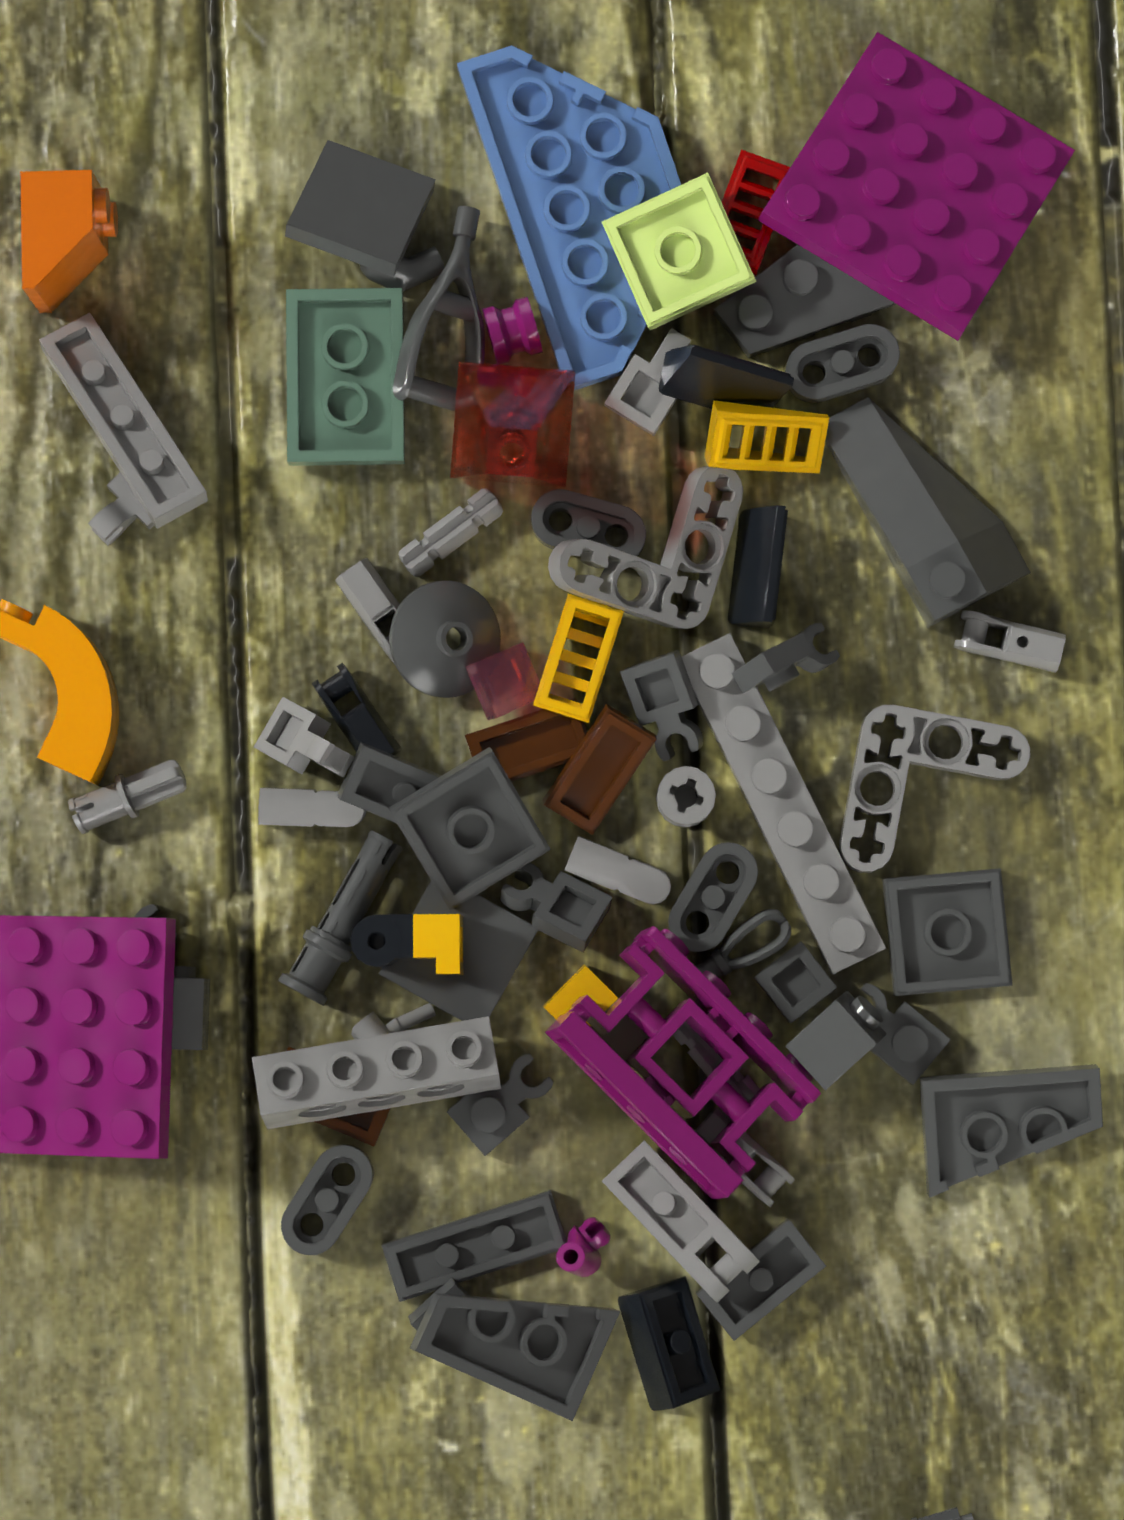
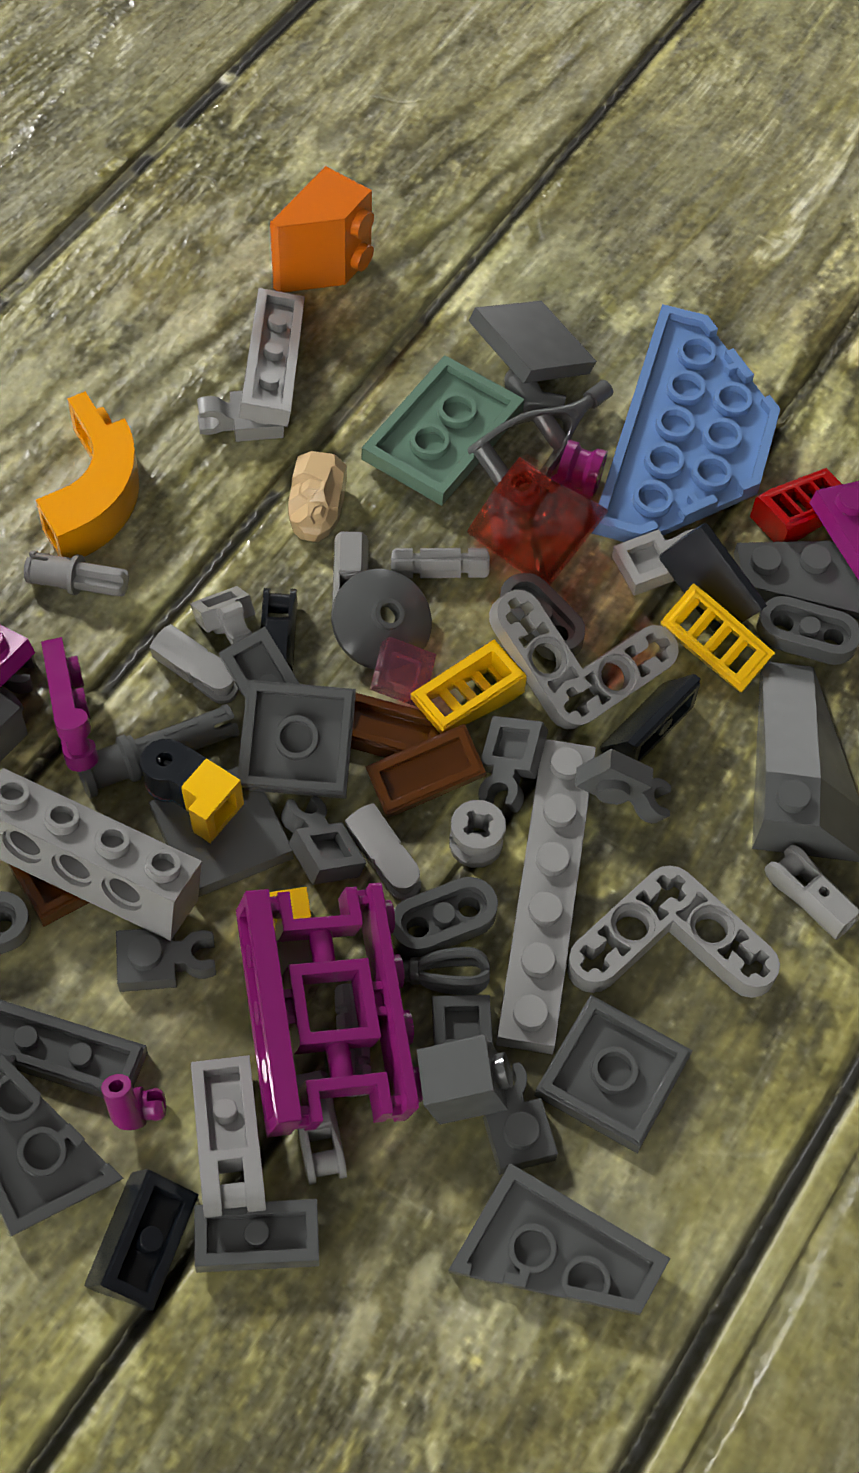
camera: 30 degrees right, 25 degrees down
yellowish green tile [602,173,757,331] -> none
none -> magenta plate [41,637,99,772]
none -> tan rock [288,451,347,542]

